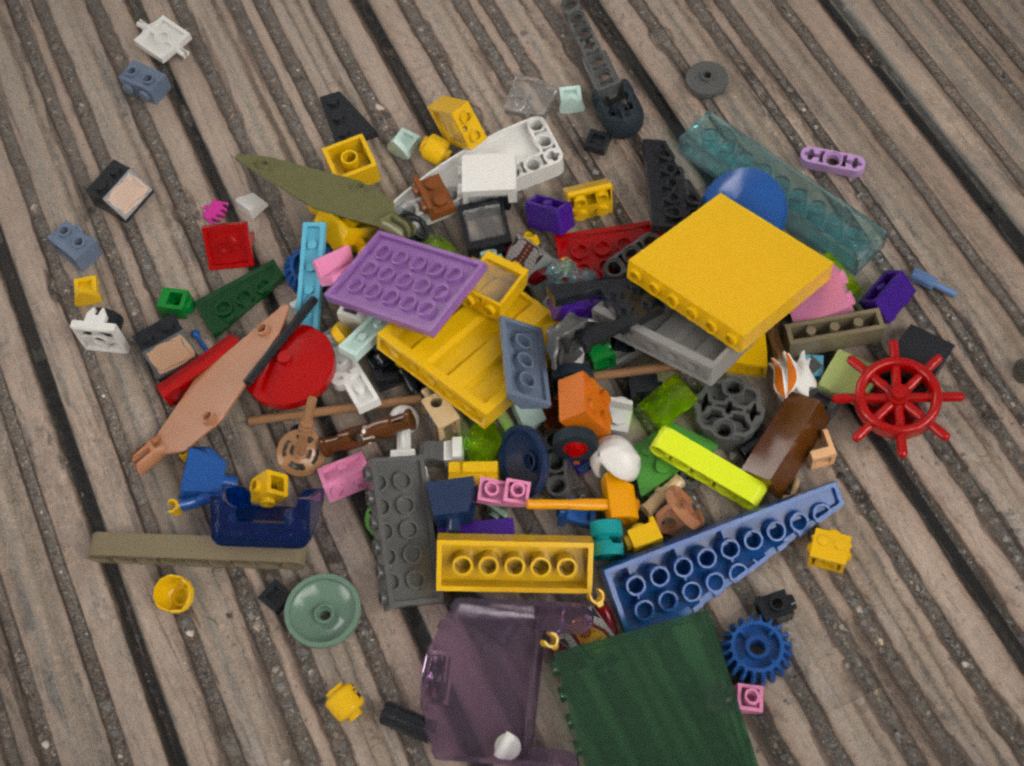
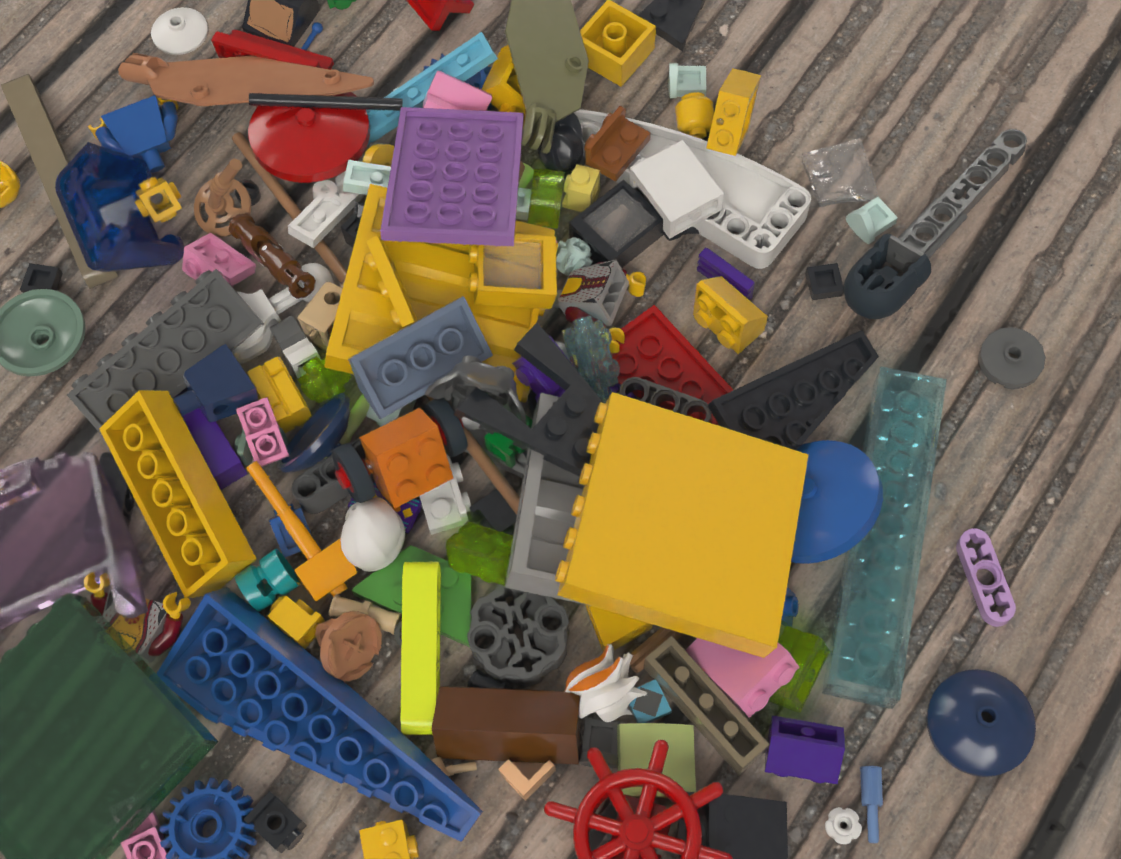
camera: 55 degrees right, 5 degrees up
dark green wing [194,259,285,339] -> none
dark purple brick [525,194,575,235] -> none
none -> white dish [151,7,208,55]
none -> yellow plate [366,235,418,329]
none -> light yellow brick [562,164,600,212]
none -> dark purple tile [697,247,755,300]
none -> white plate [825,807,862,844]
none -> dark blue dish [926,669,1036,777]

